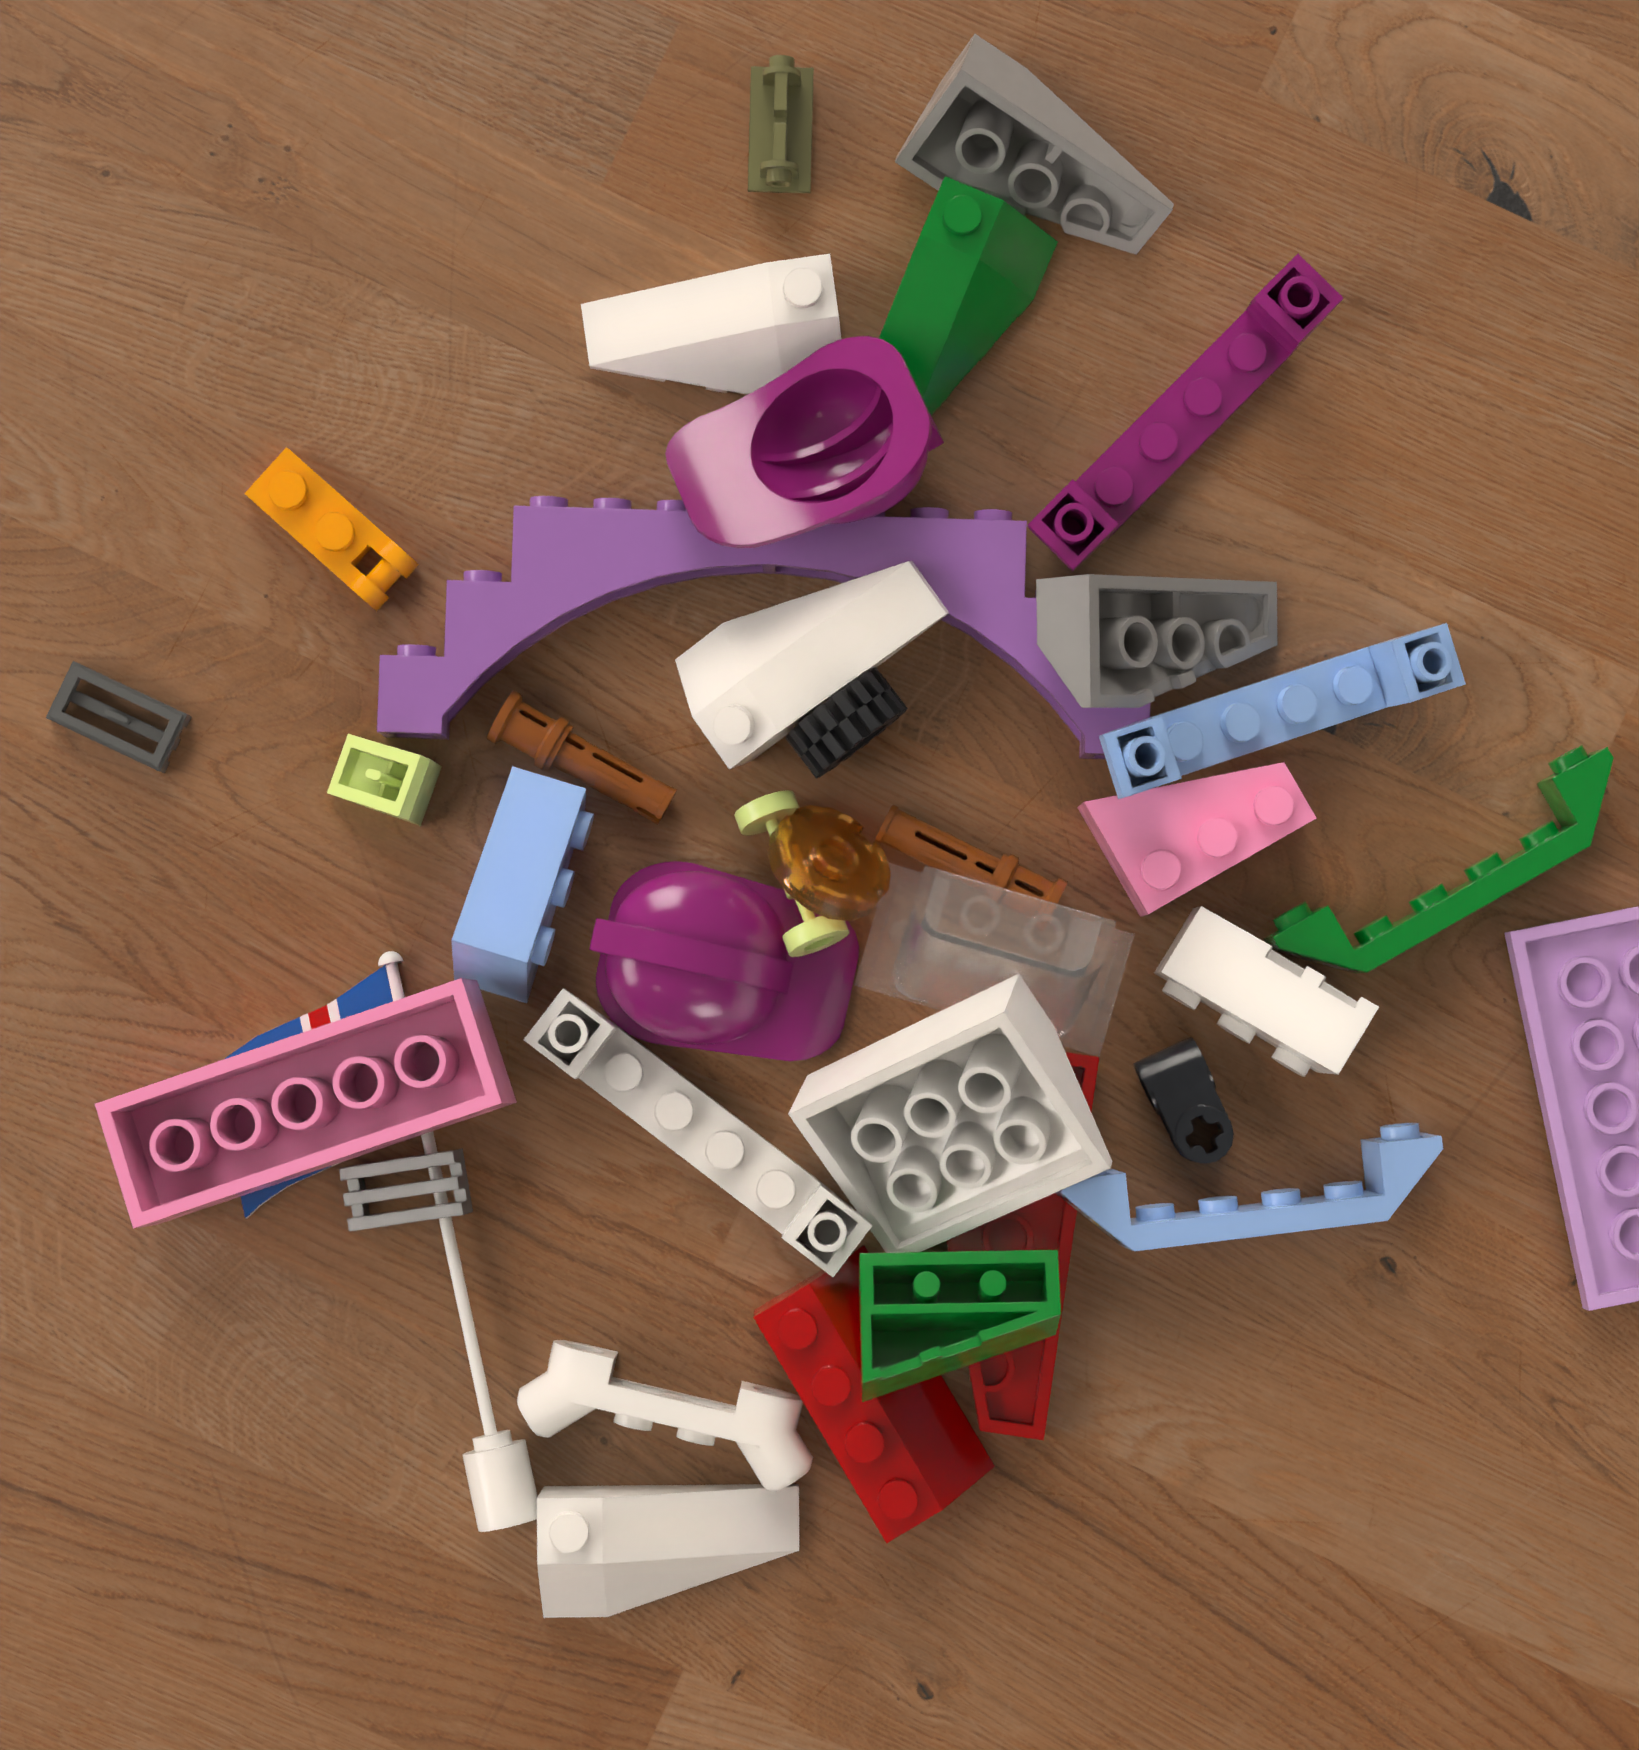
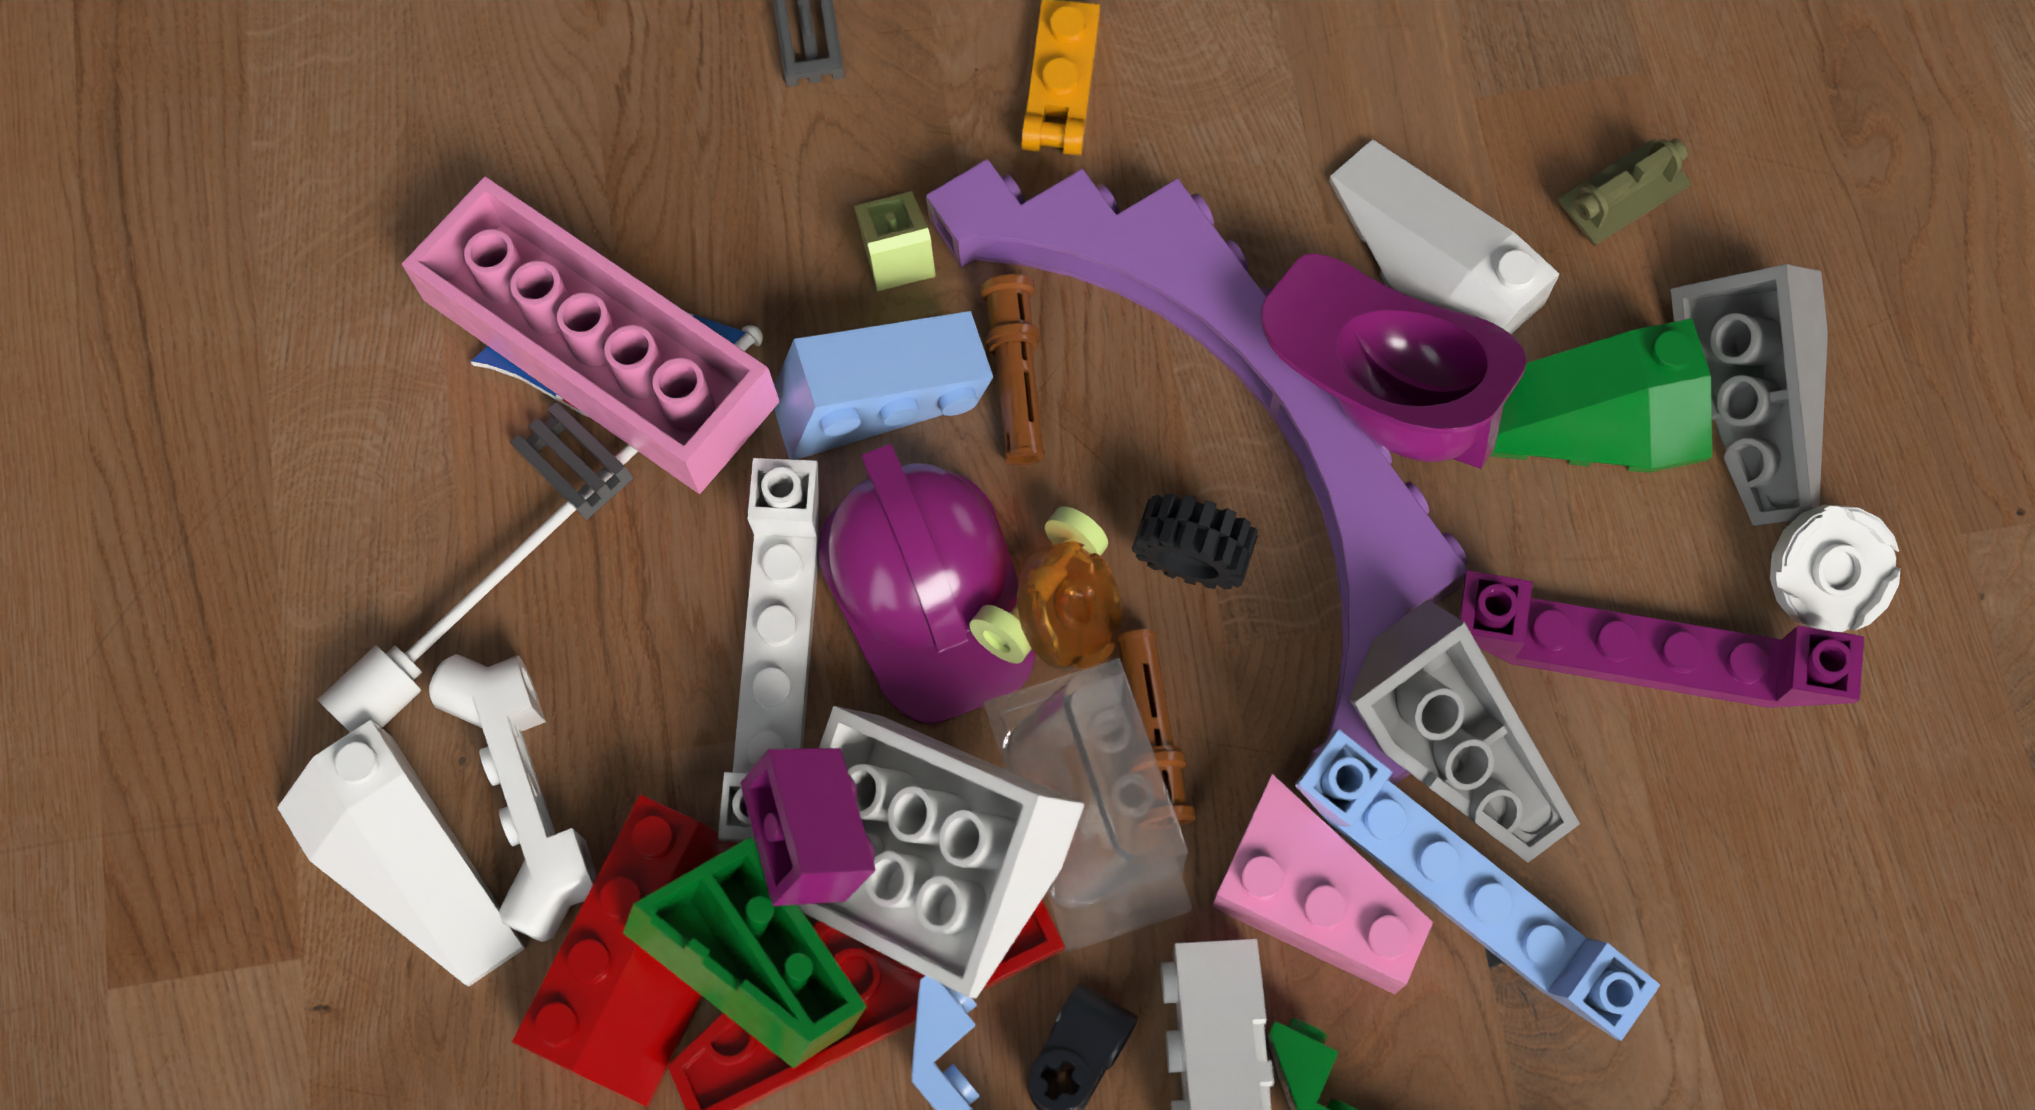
camera: 60 degrees right, 15 degrees down
white wedge [675,561,949,769] -> none
none -> magenta brick [740,748,876,906]
none -> white tile [1770,505,1901,632]

